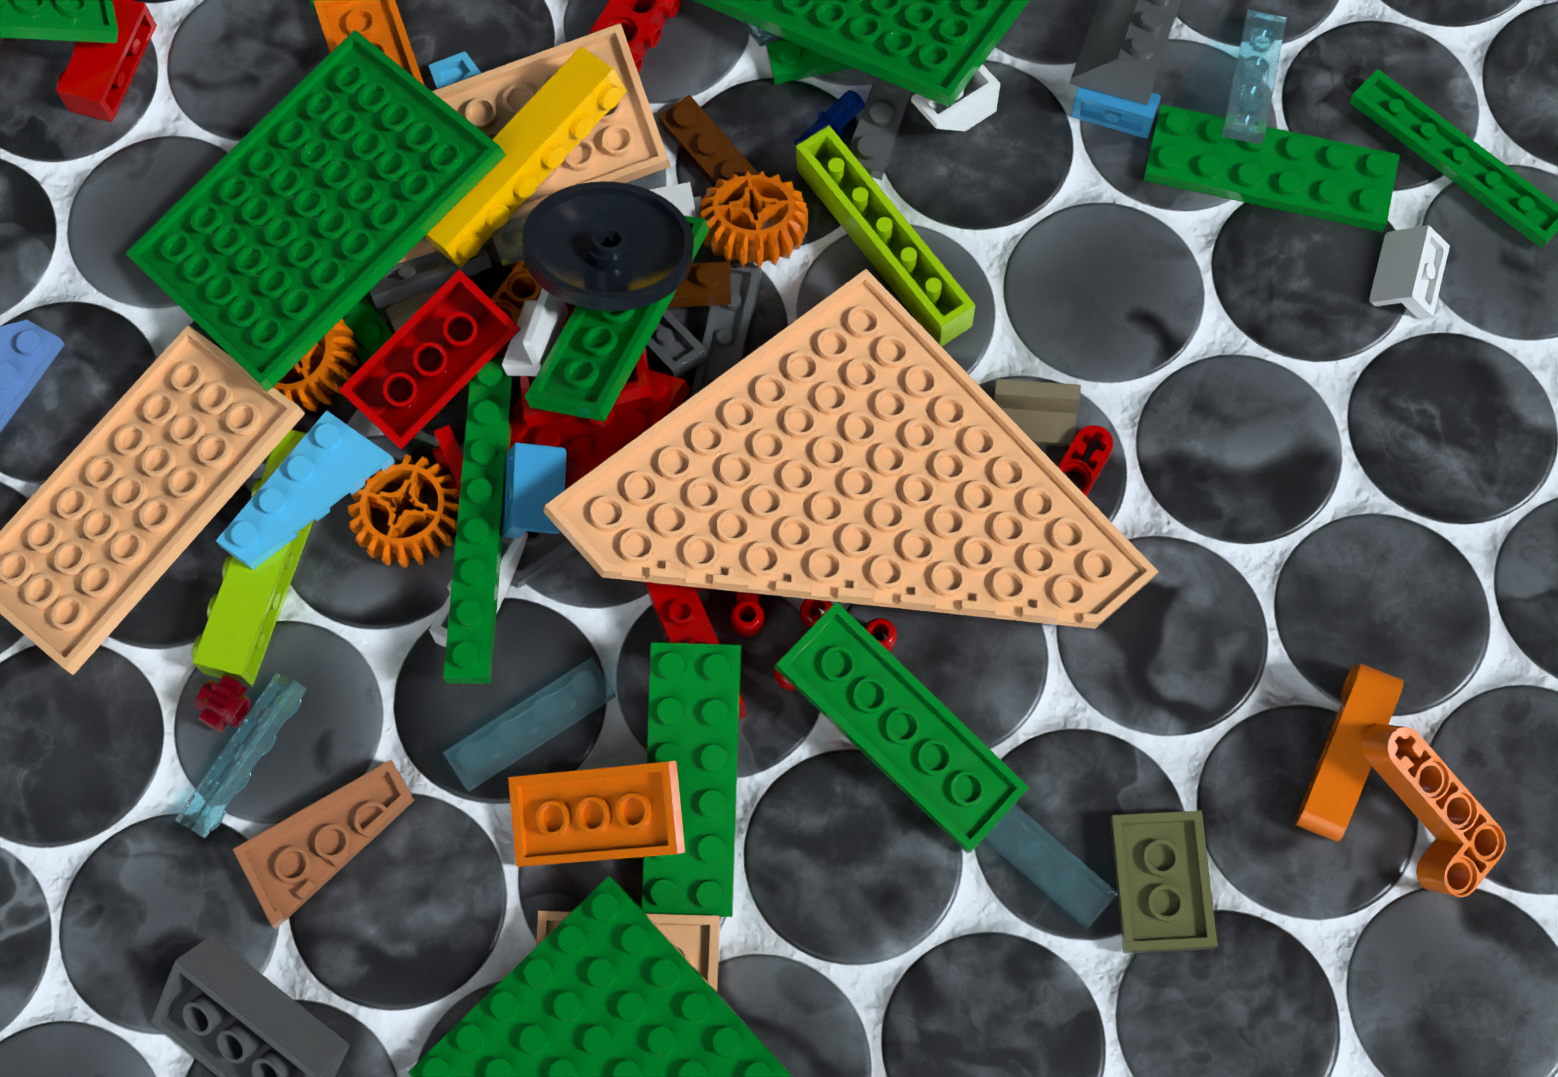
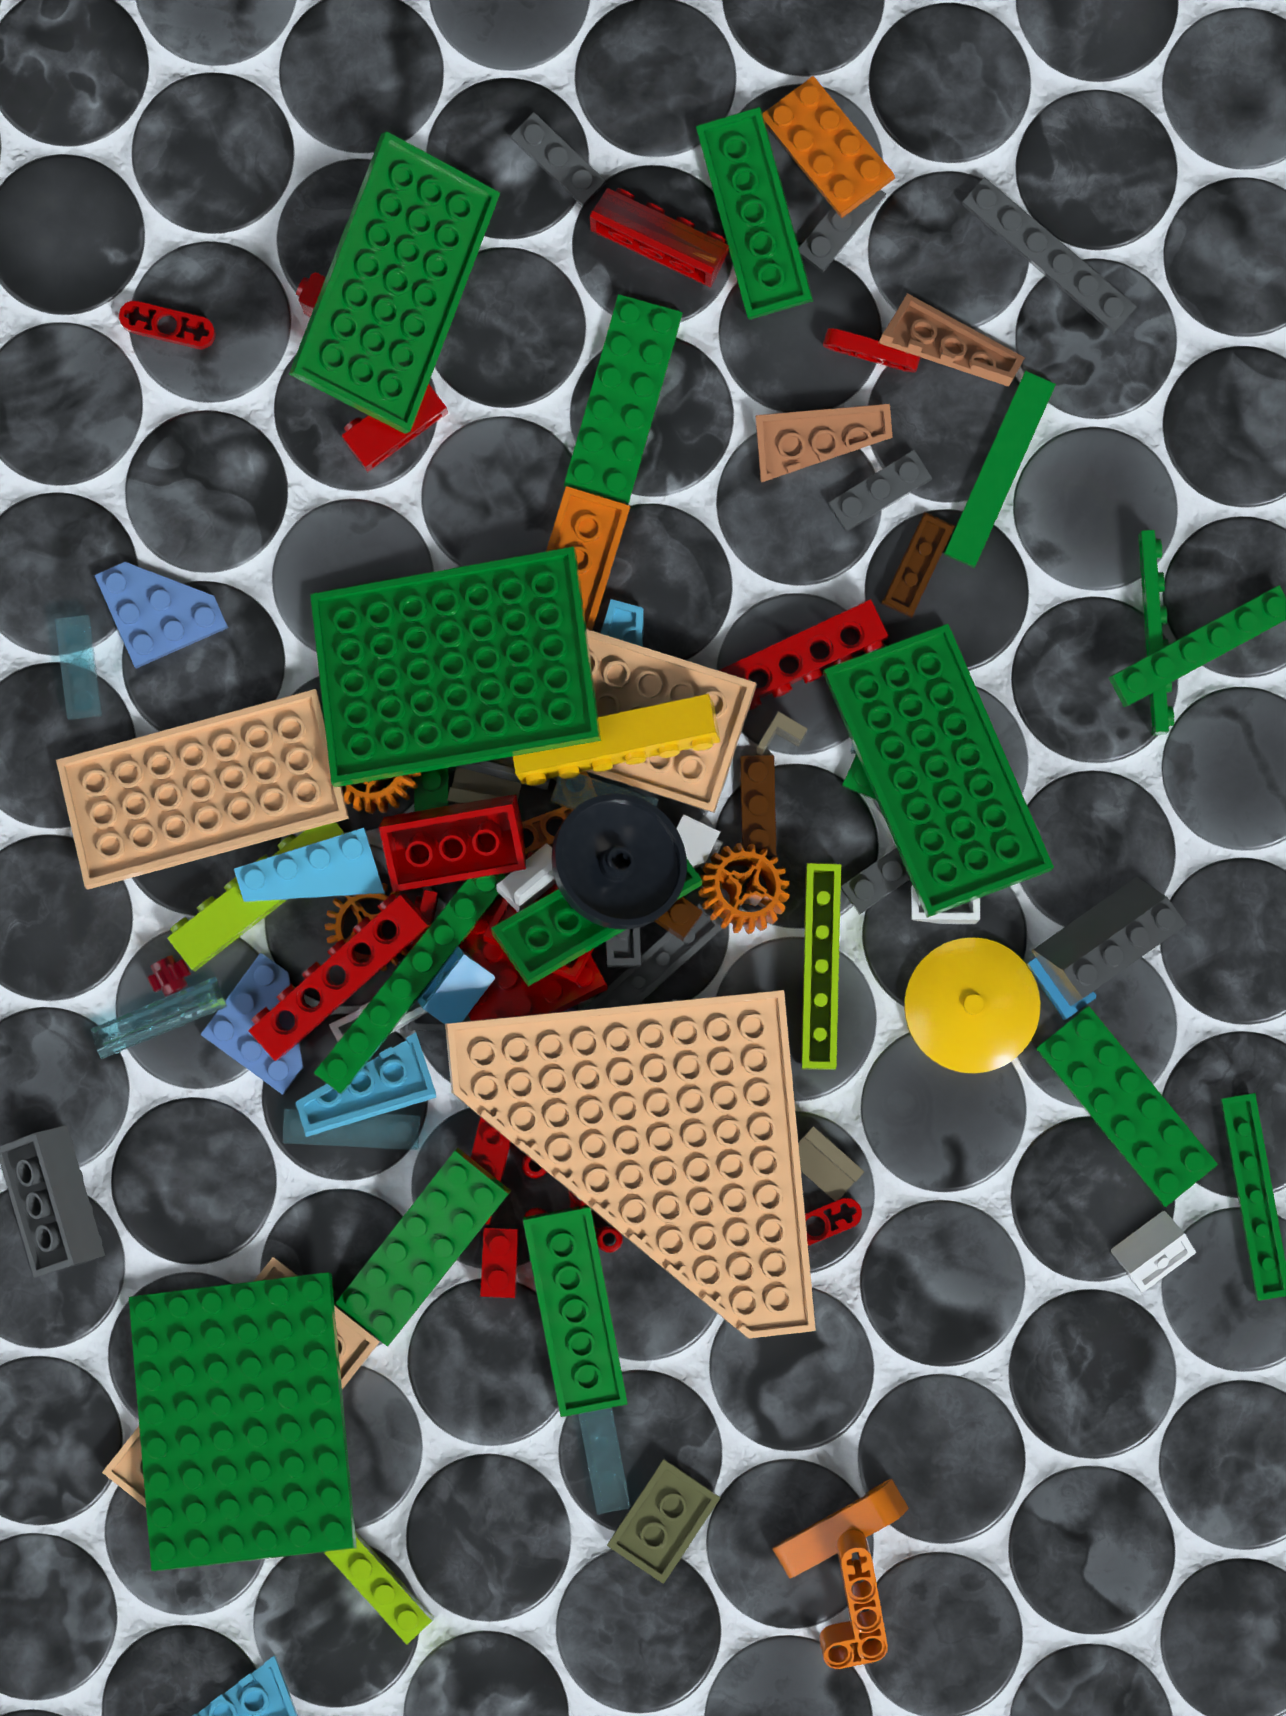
camera: 35 degrees right, 15 degrees up
nougat wing [233,760,415,929] -> none
orange plate [508,761,685,867] -> none
clear blue axle [794,90,865,146] -> none
clear light blue plate [1221,9,1287,145] -> none
none -> medium blue plate [201,953,304,1095]
none -> red brick [248,894,431,1061]
none -> medium azure wing [295,1032,436,1137]
none -> red brick [480,1228,519,1298]
none -> dark tan panel [756,711,807,755]
none -> yellow dish [904,938,1040,1074]

